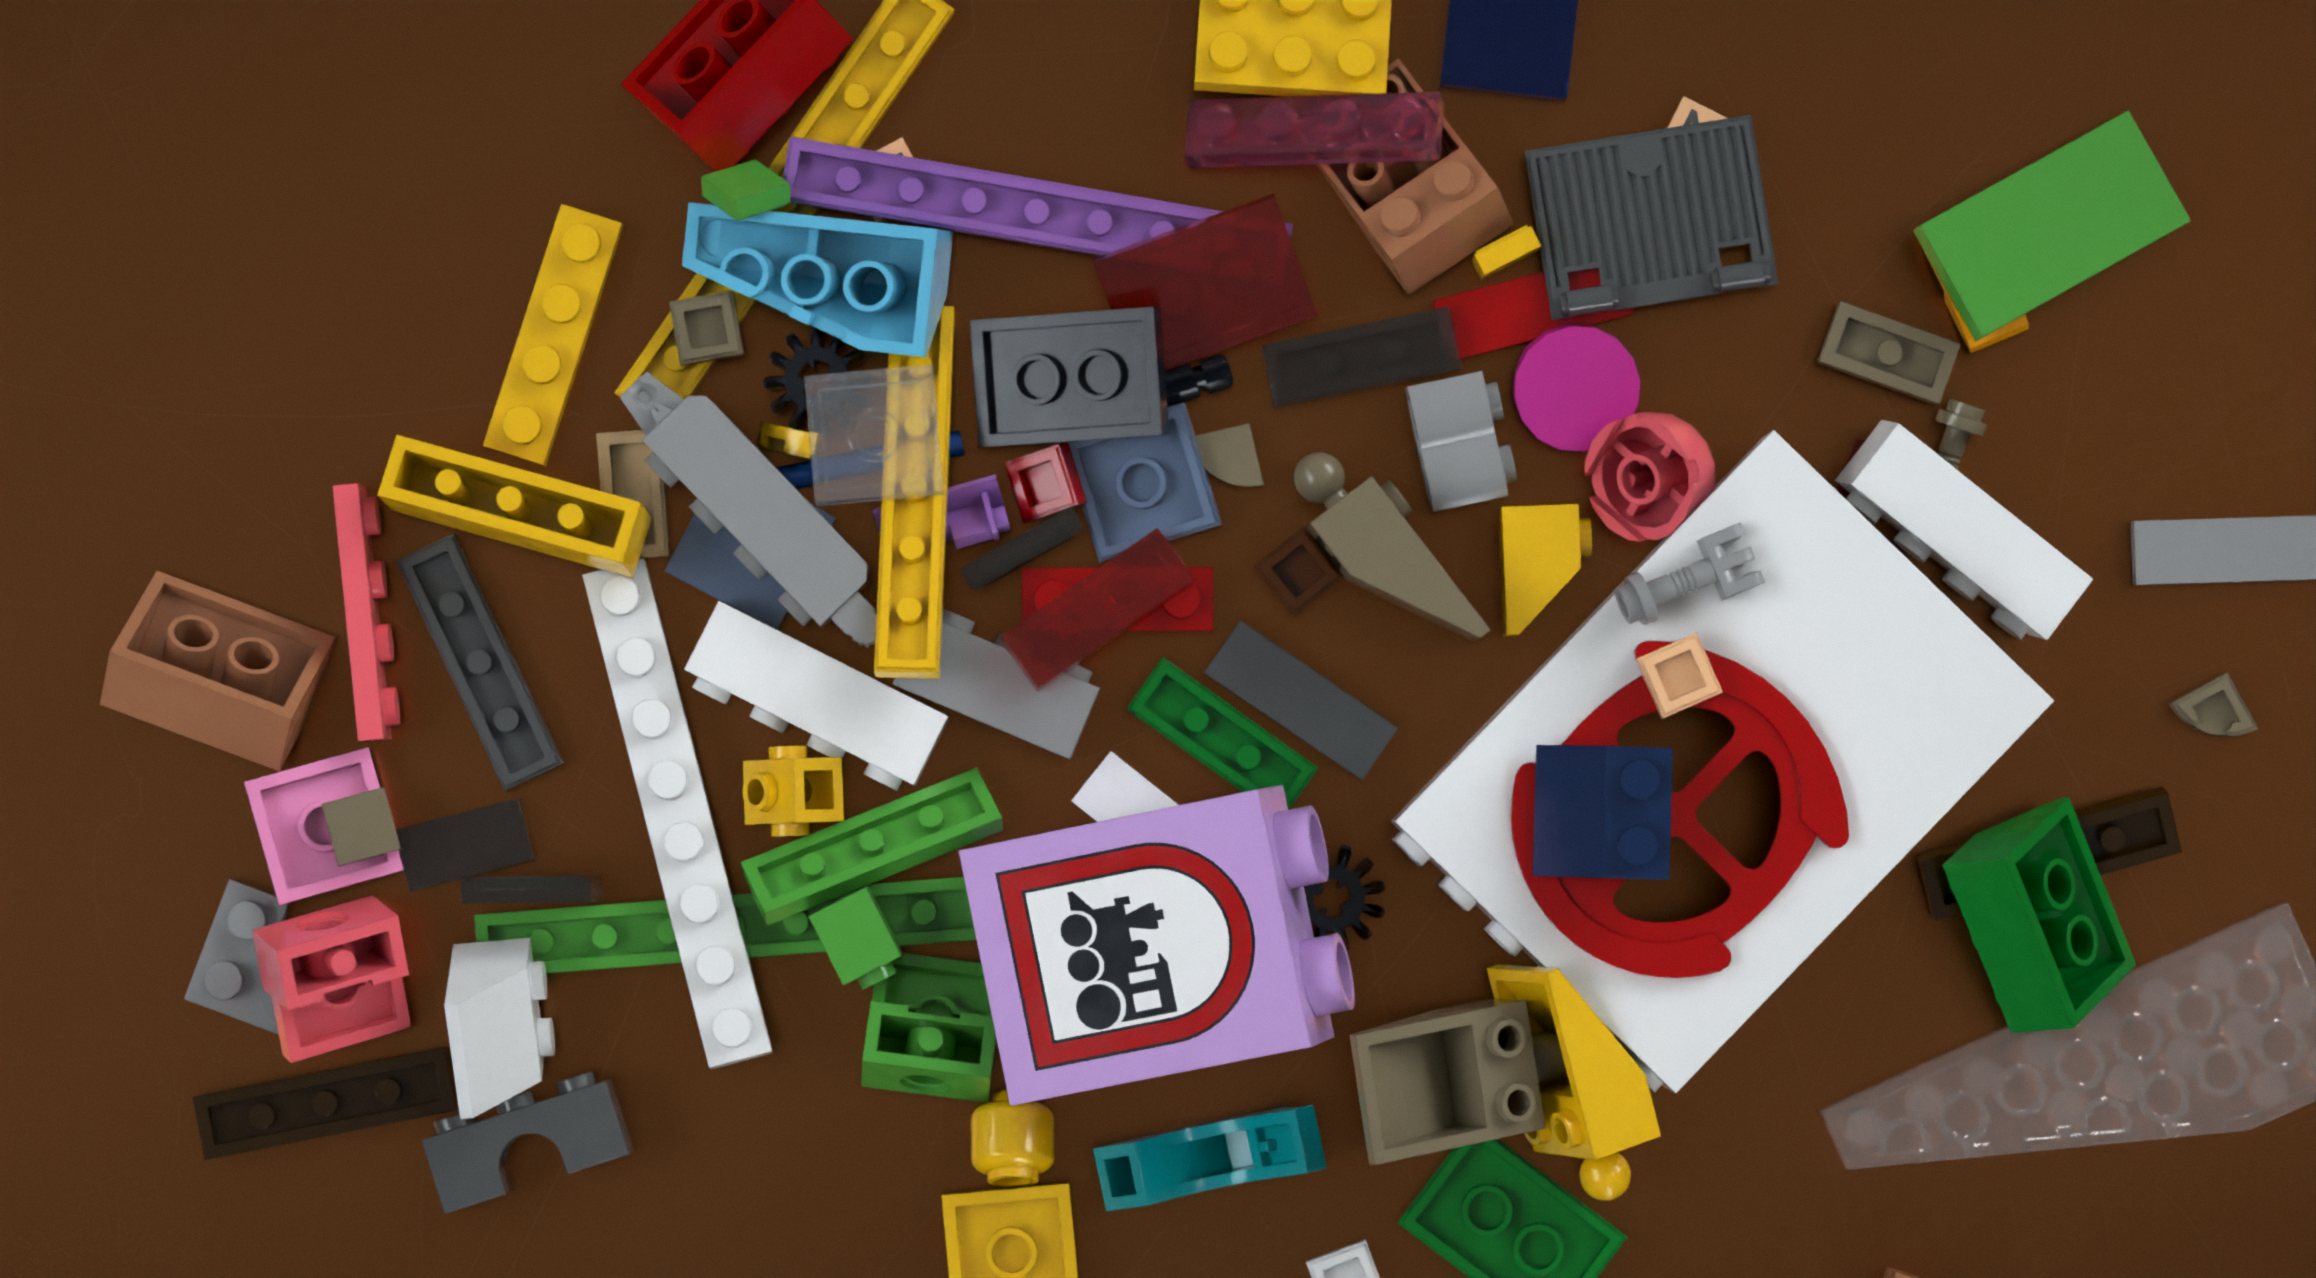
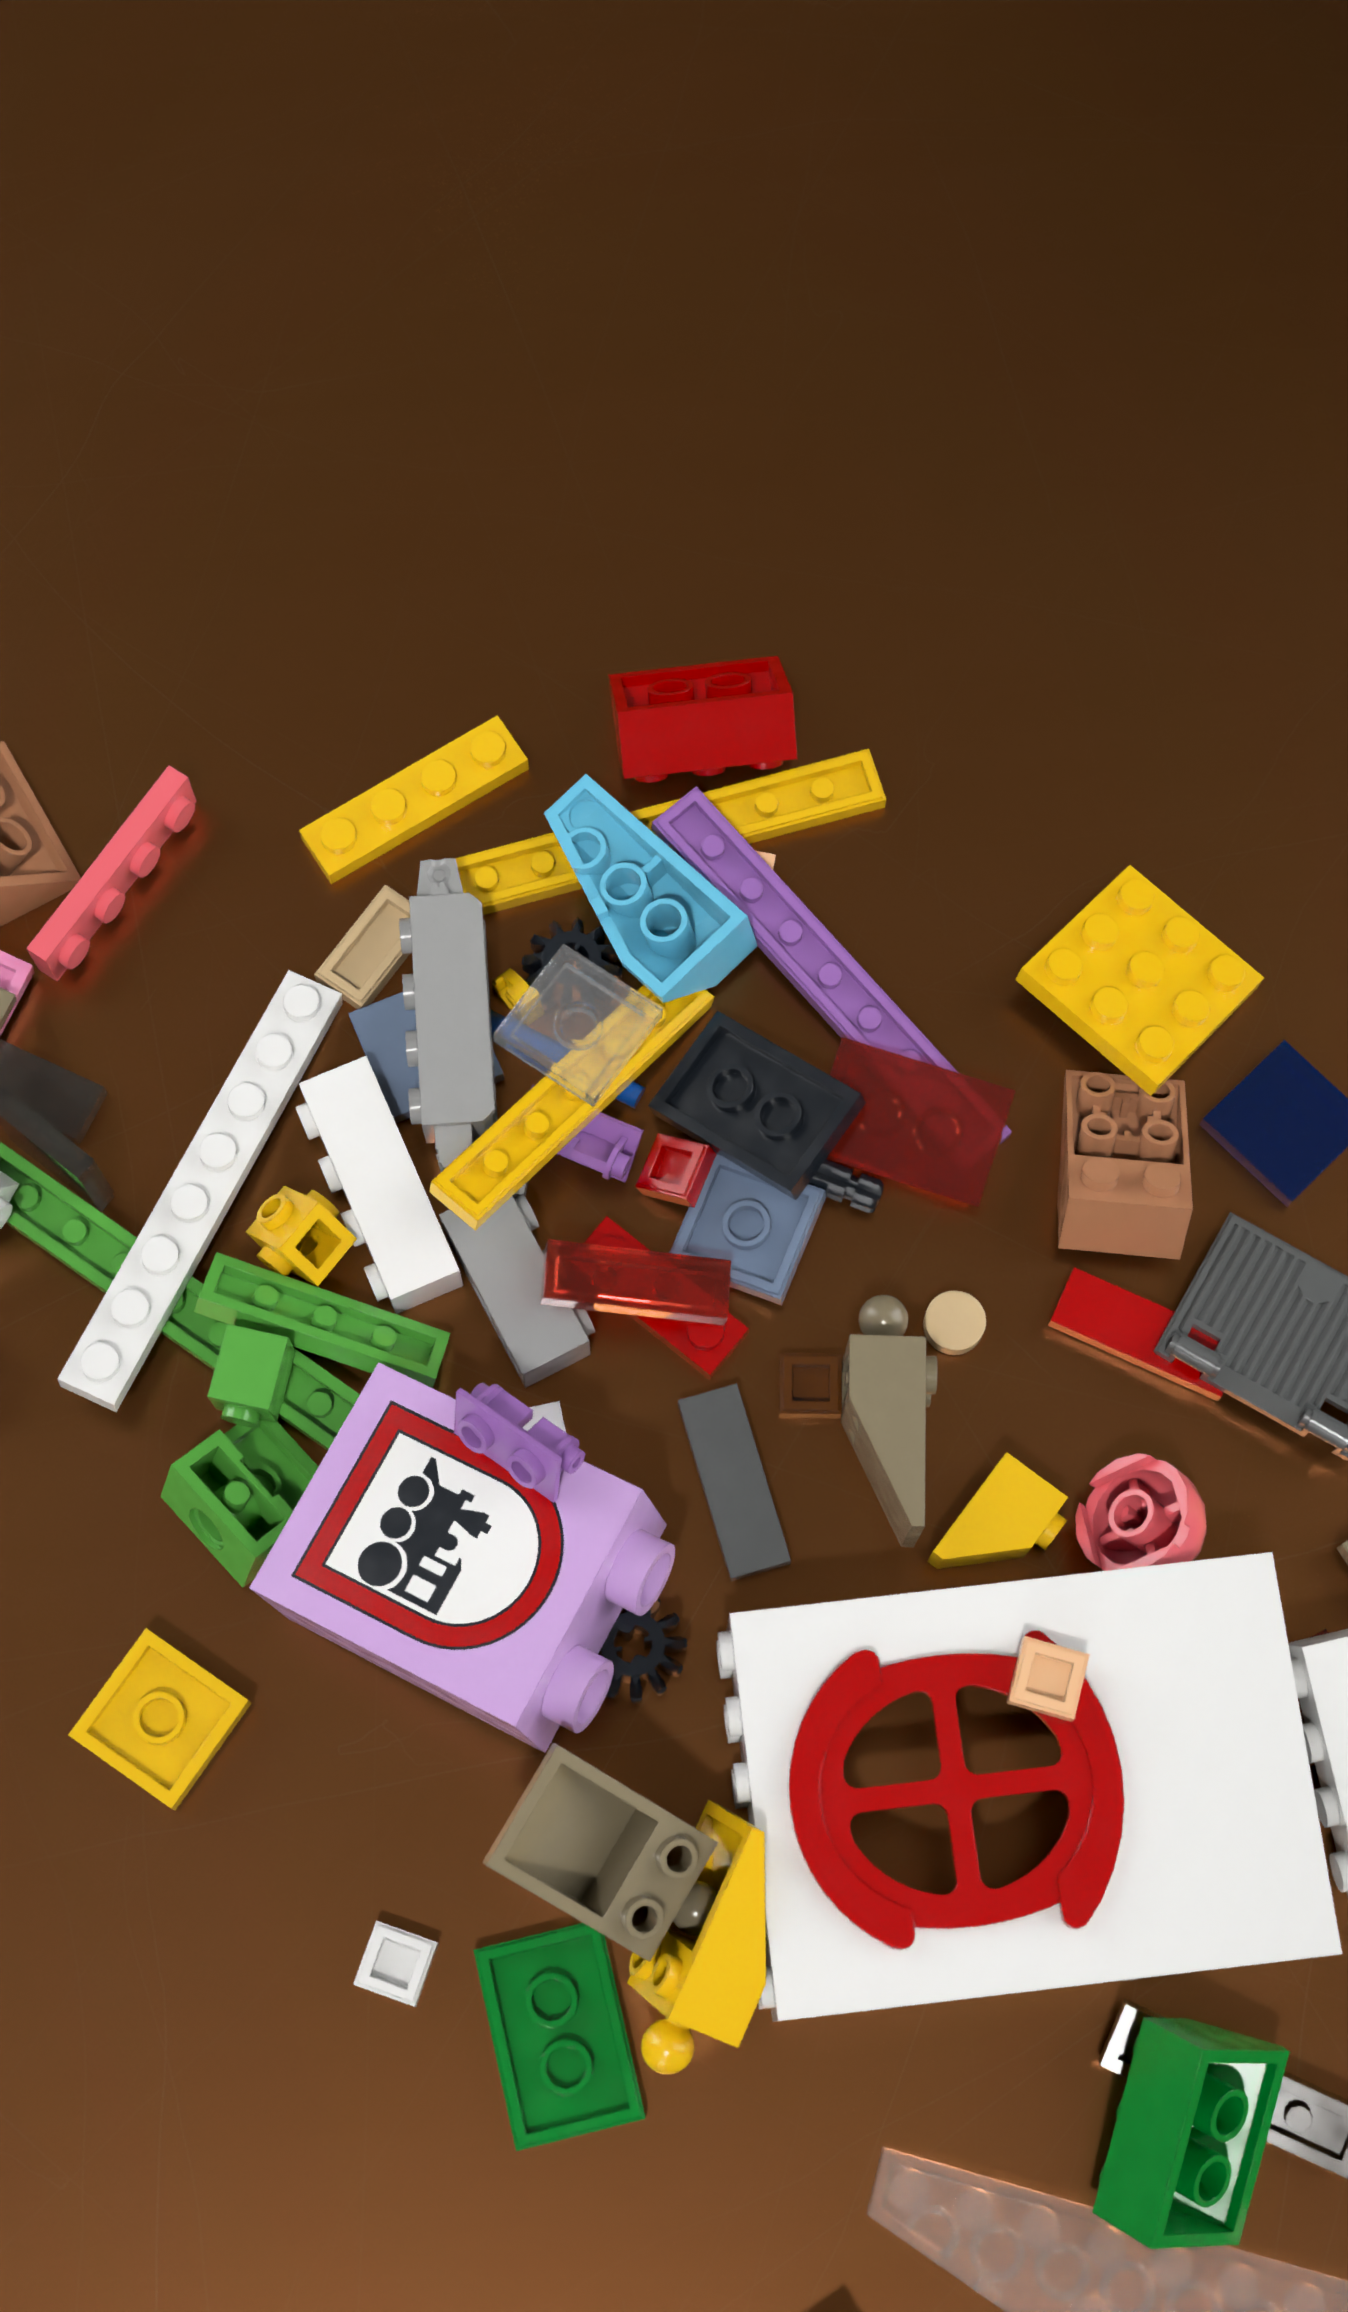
camera: 40 degrees right, 15 degrees down
yellow brick [377,435,652,578] -> none
dark grey tile [396,533,565,791] -> none
dark tan tile [669,291,745,366] -> none
bright green tile [701,159,790,221] -> none
clear smoke tile [960,506,1083,592] -> none
yellow head [971,1089,1055,1187] -> none
teal arch [1093,1105,1327,1211] -> none
green tile [1126,657,1319,810] -> none
clear pink plate [1184,92,1444,168] -> none
dark tan tile [1195,423,1264,487] -> none
clear smoke tile [1262,306,1463,408] -> none
light grey brick [1405,371,1517,513] -> none
yellow tile [1471,225,1541,281] -> none
dark pink tile [1512,323,1641,452] -> none
dark blue slope [1532,745,1673,880] -> none
light grey hinge [1615,523,1765,625] -> none
none -> medium lavender hinge [454,1383,585,1503]
none -> tan tile [923,1291,986,1355]

